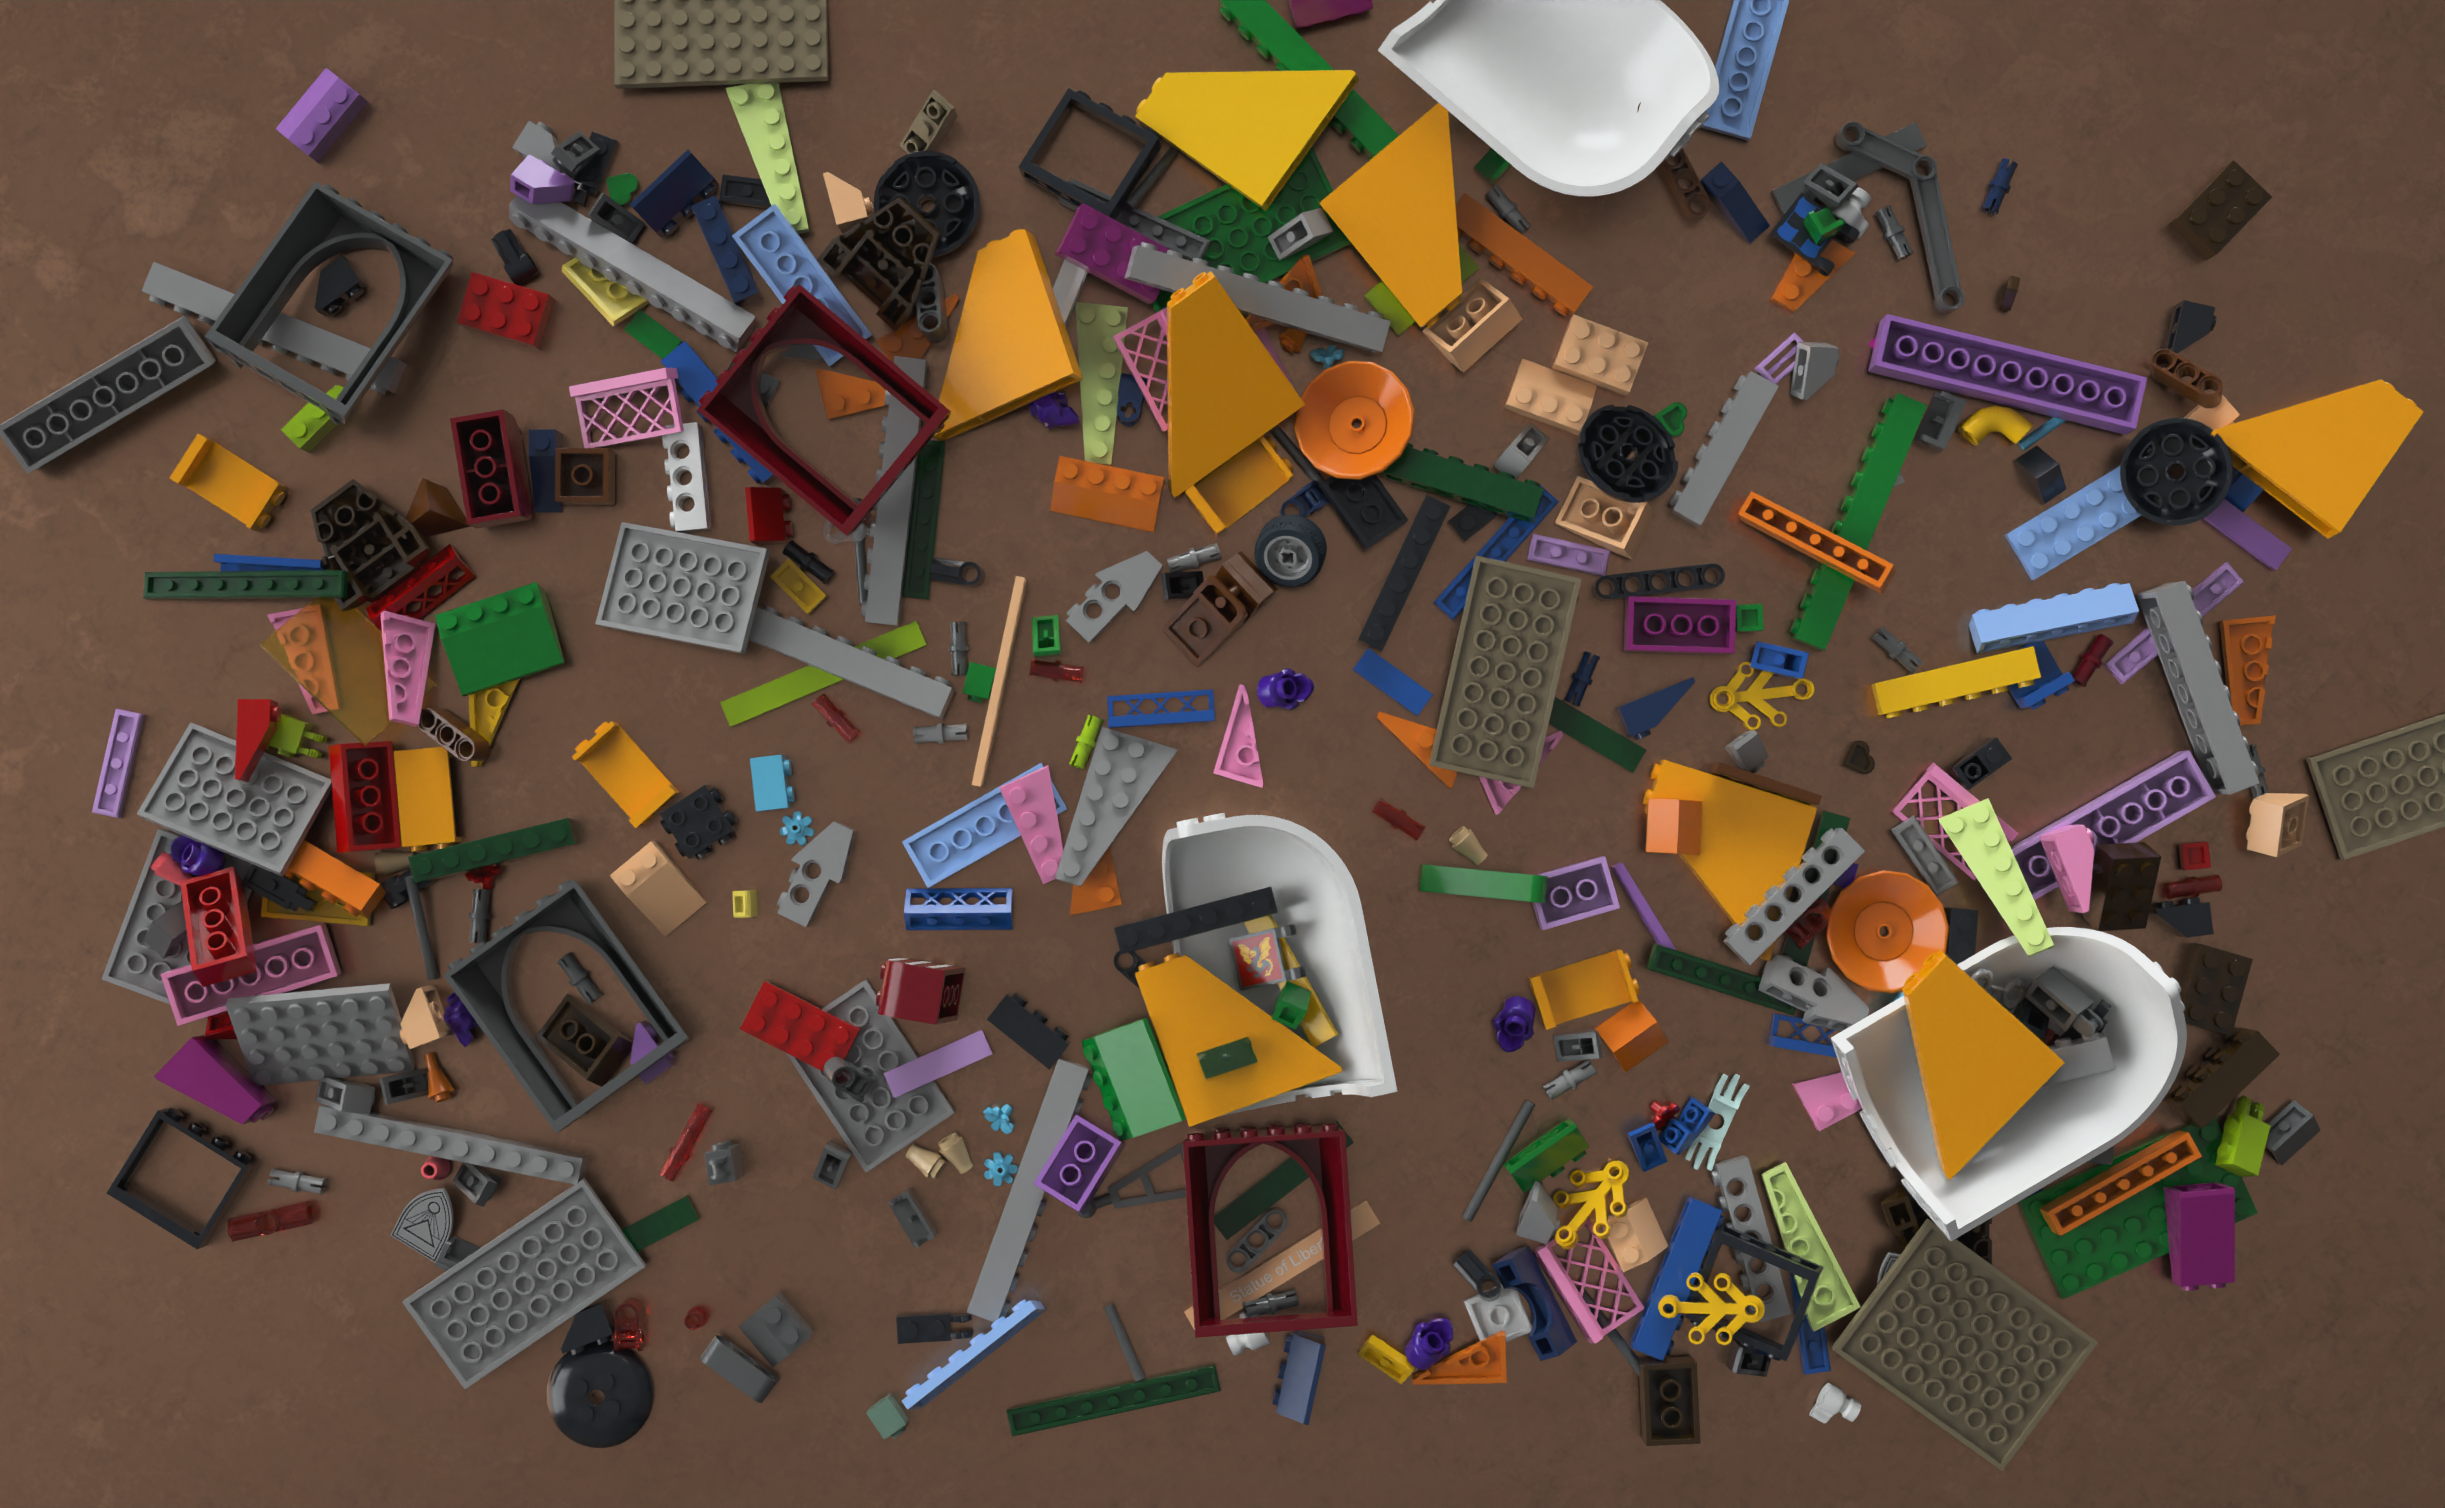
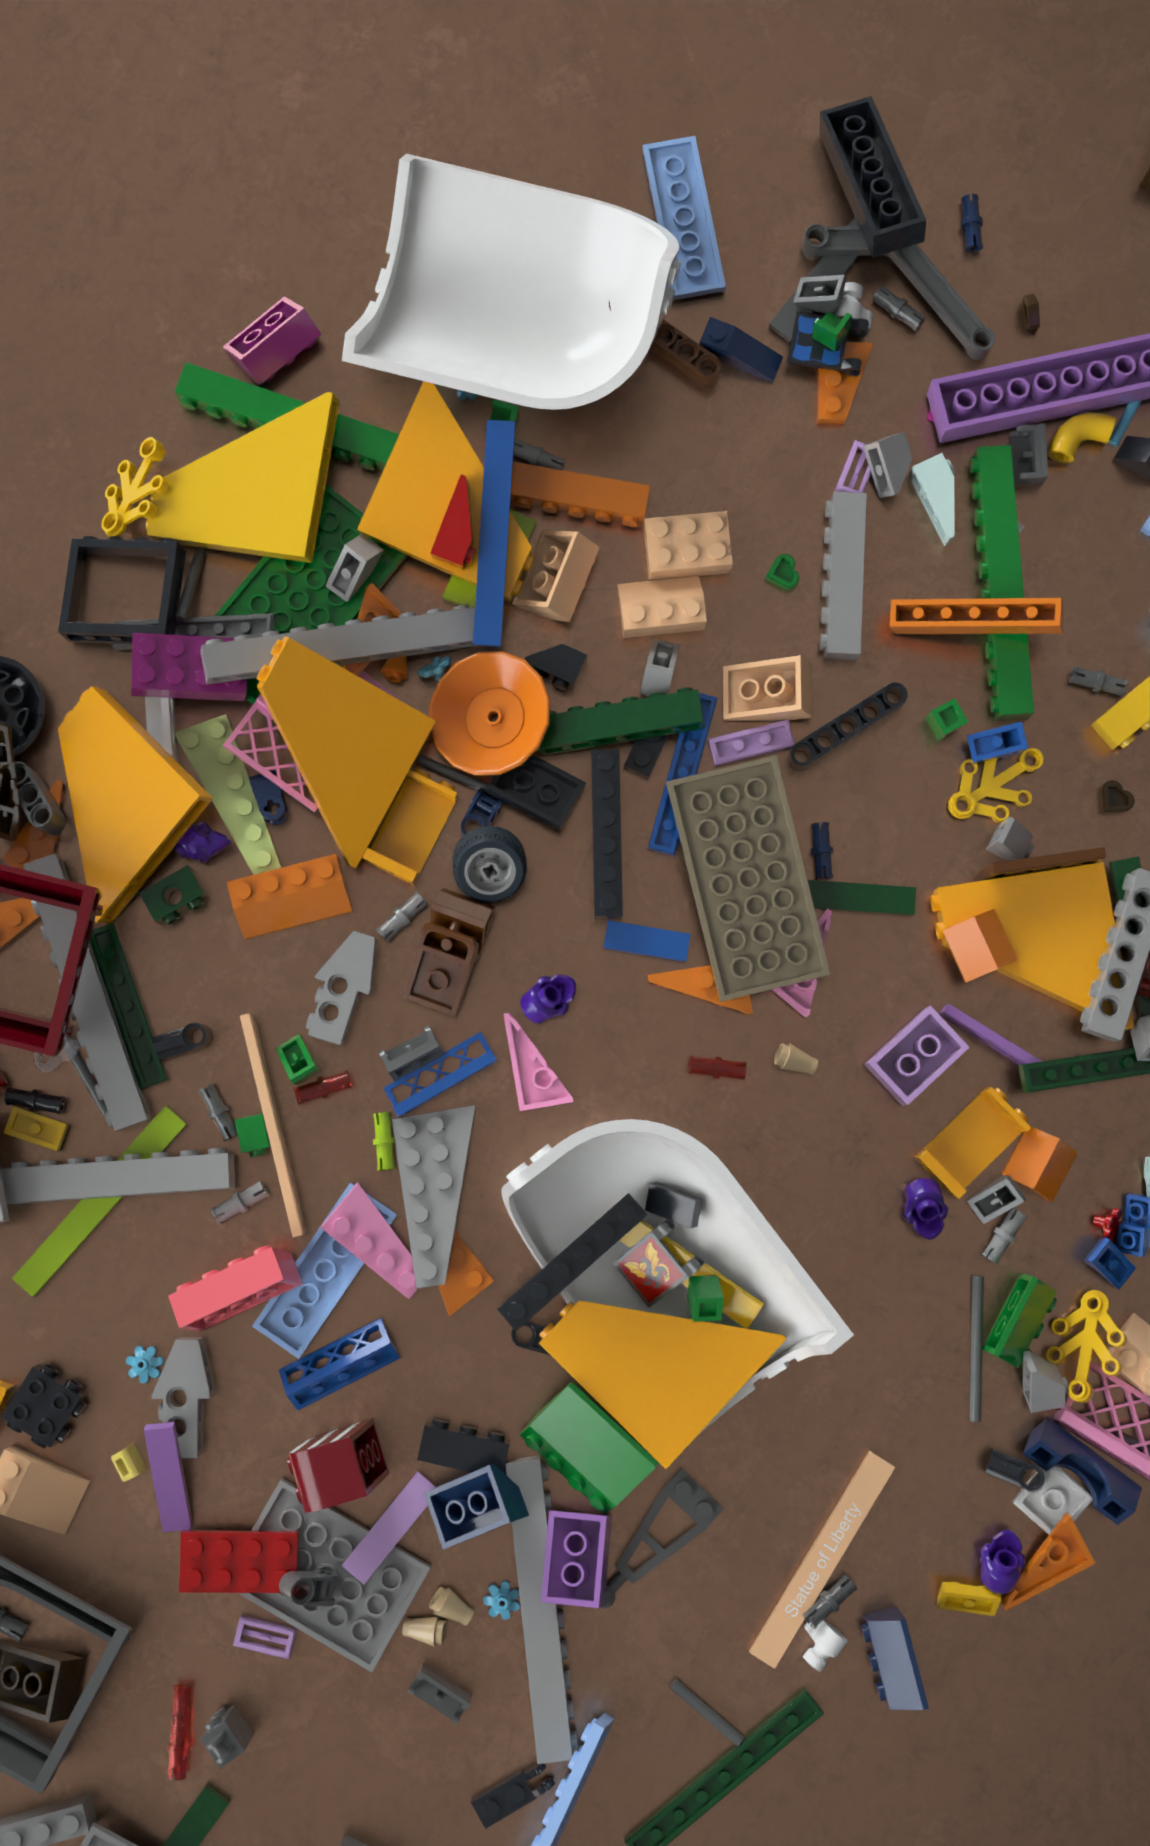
camera: 30 degrees left, 5 degrees down
medium lavender slope [630,1021,676,1085] -> none
medium azure brick [750,755,795,812] -> none
clear red pin [812,693,860,743] -> none
dark grey slope [812,1141,854,1190] -> none
medium azure plant [983,1104,1014,1134] -> none
black slope [1161,571,1204,603] -> none
dark red panel [1183,1122,1358,1338] -> none
clear green hinge [1197,1037,1258,1080] -> none
dark green tile [1214,1121,1354,1240] -> none
dark grey beam [1226,1207,1288,1273] -> none
green beam [1419,864,1548,903] -> none
black brick [1578,404,1678,503] -> none
dark blue slope [1616,677,1695,740] -> none
magenta brick [1623,596,1736,655] -> none
none -> yellow plant [101,437,169,537]
none -> dark green brick [139,865,209,926]
none -> medium lavender tile [144,1422,193,1532]
none -> coral brick [168,1245,303,1332]
none -> lavender tile [233,1614,297,1659]
none -> dark grey hinge [379,1025,444,1081]
none -> dark blue slope [424,1464,529,1550]
none -> red slope [430,474,476,570]
none -> blue tile [473,420,515,647]
none -> black slope [524,644,587,691]
none -> black tile [645,1182,702,1228]
none -> black brick [820,96,926,258]
none -> light aqua slope [908,453,955,547]

